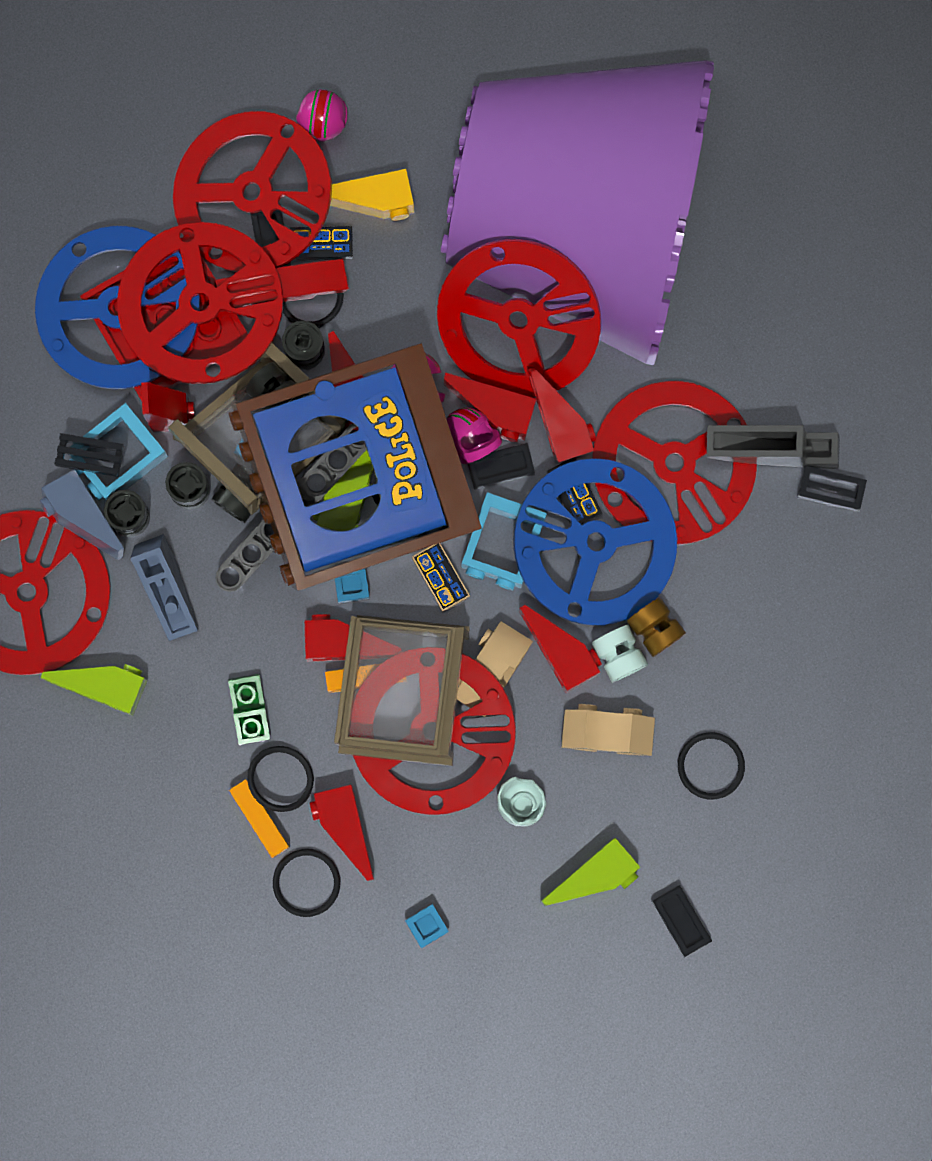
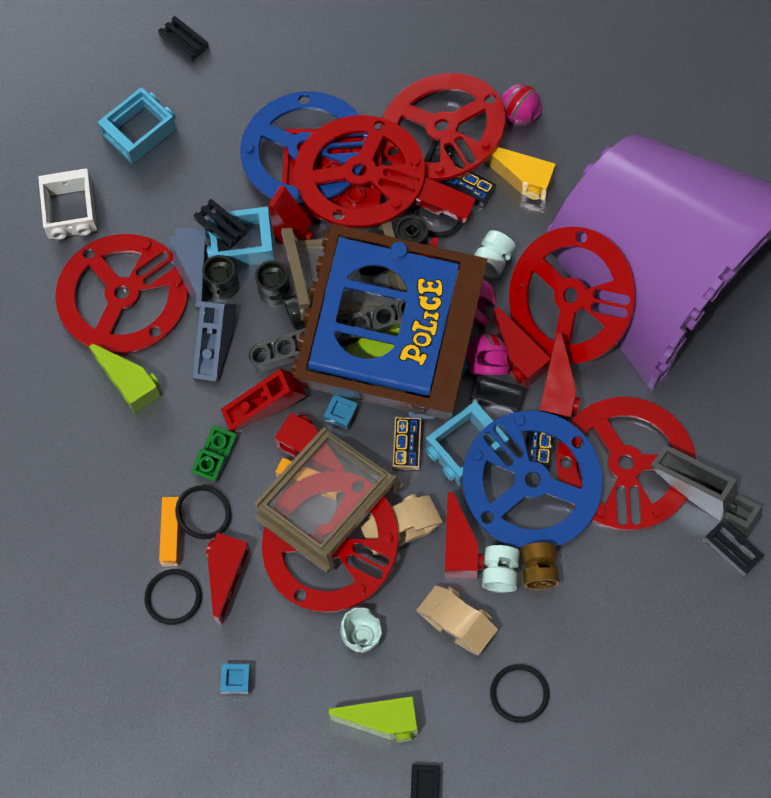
camera: 40 degrees right, 15 degrees down
none -> red slope [221,368,306,432]
none -> light aqua wheel [474,230,516,279]

